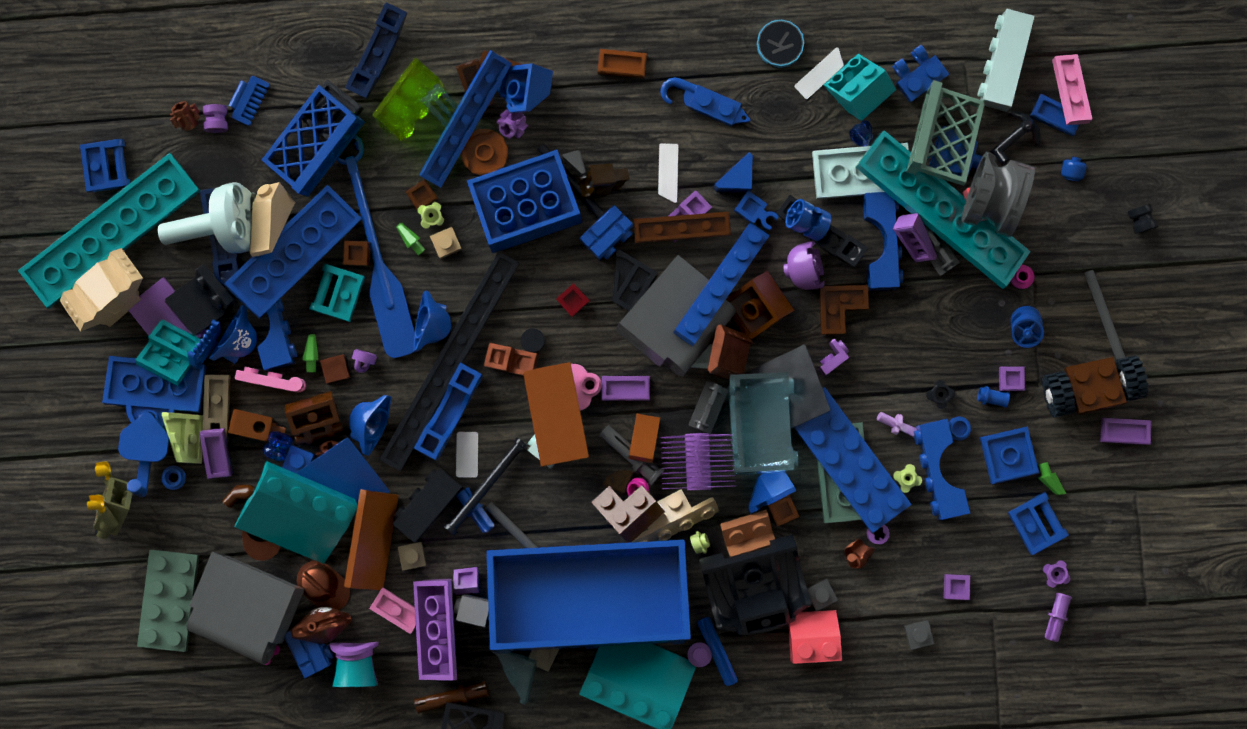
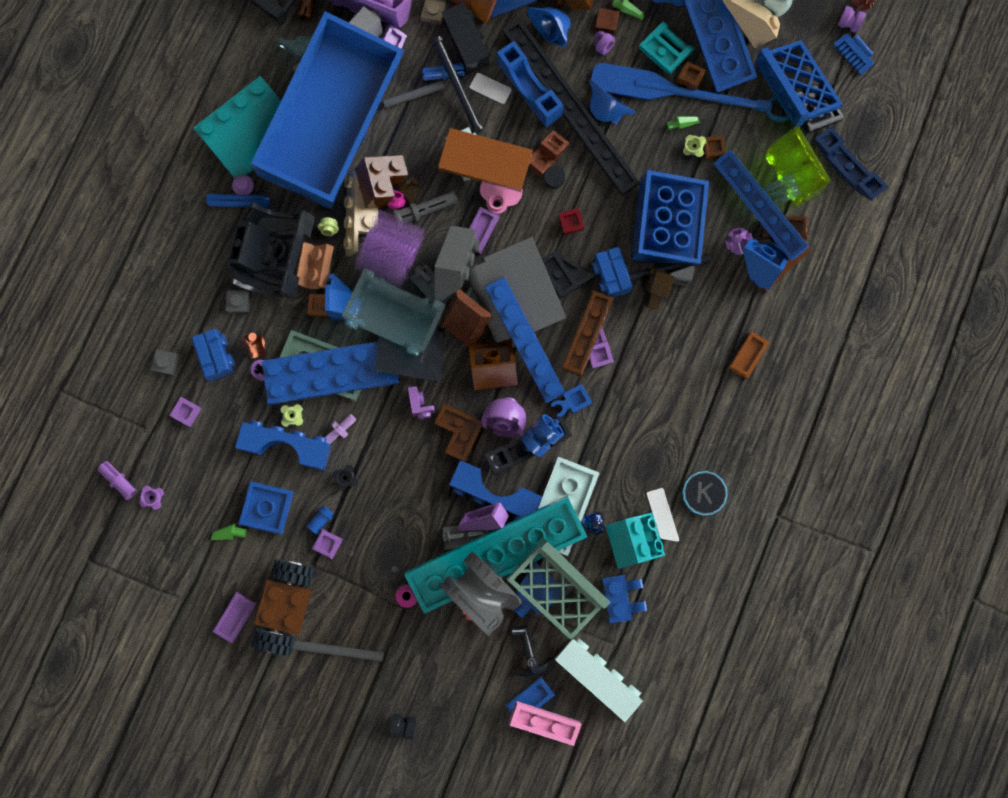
camera: 120 degrees right, 5 degrees down
tan plate [430,227,462,259] -> none
dark orange tile [461,129,508,176] -> none
dark orange tile [628,413,660,463] -> none
white sticker [658,144,678,203] -> none
blue plate [660,77,750,127] -> none
blue slope [713,152,753,193] -> none
coral slope [788,610,842,664] -> none
blue plate [949,416,971,441] -> none
blue plate [1007,492,1069,555] -> none
blue wheel [1010,306,1044,348] -> none
blue piece [1061,156,1087,181] -> none
none -> blue brick [191,329,235,381]
none -> dark grey slope [435,226,479,301]

